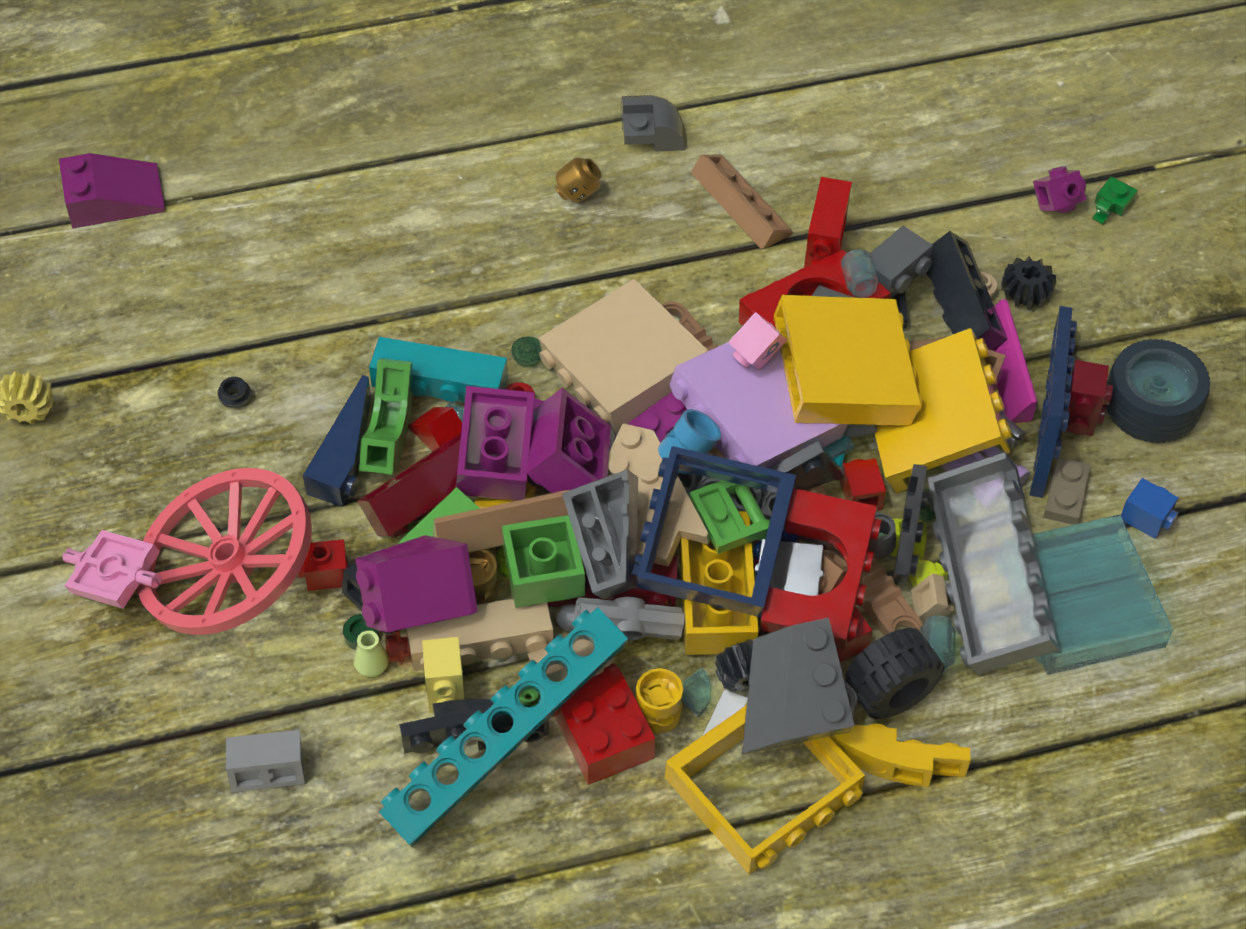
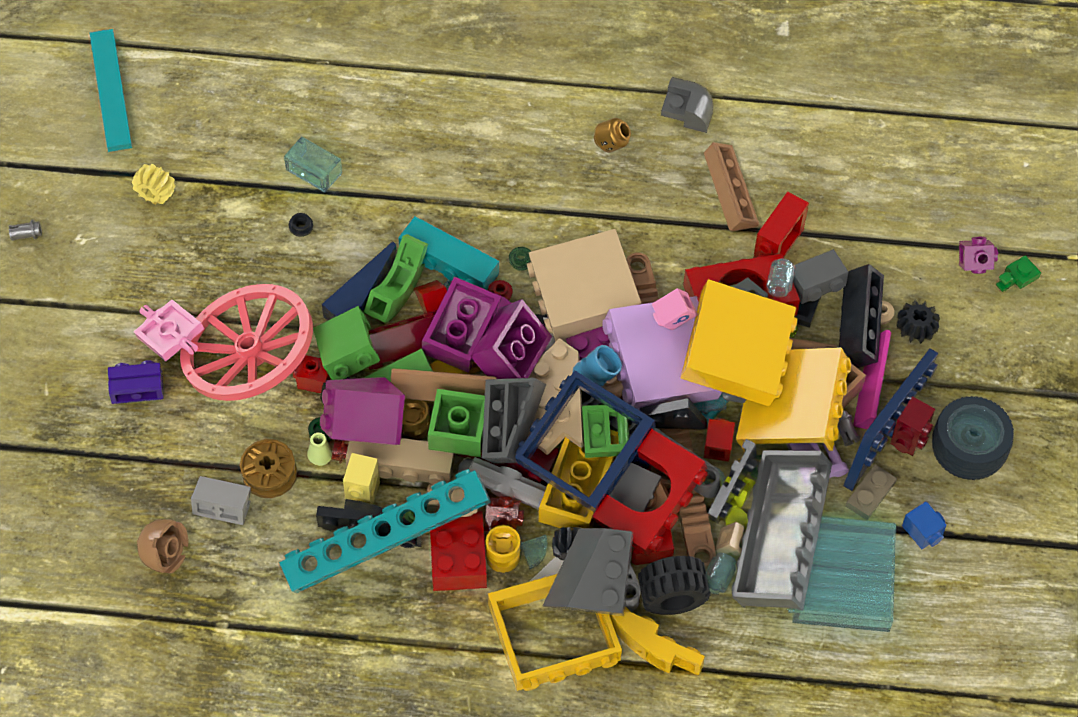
camera: 20 degrees right, 5 degrees up
magenta slope [59,153,165,229] -> none
none -> dark purple brick [108,360,164,404]
none -> medium nougat cylinder [137,519,188,573]
none -> pearl gold wheel [240,439,297,498]
none -> clear light blue panel [284,136,342,193]
none -> bright green panel [313,306,380,380]
none -> clear red brick [484,496,524,531]

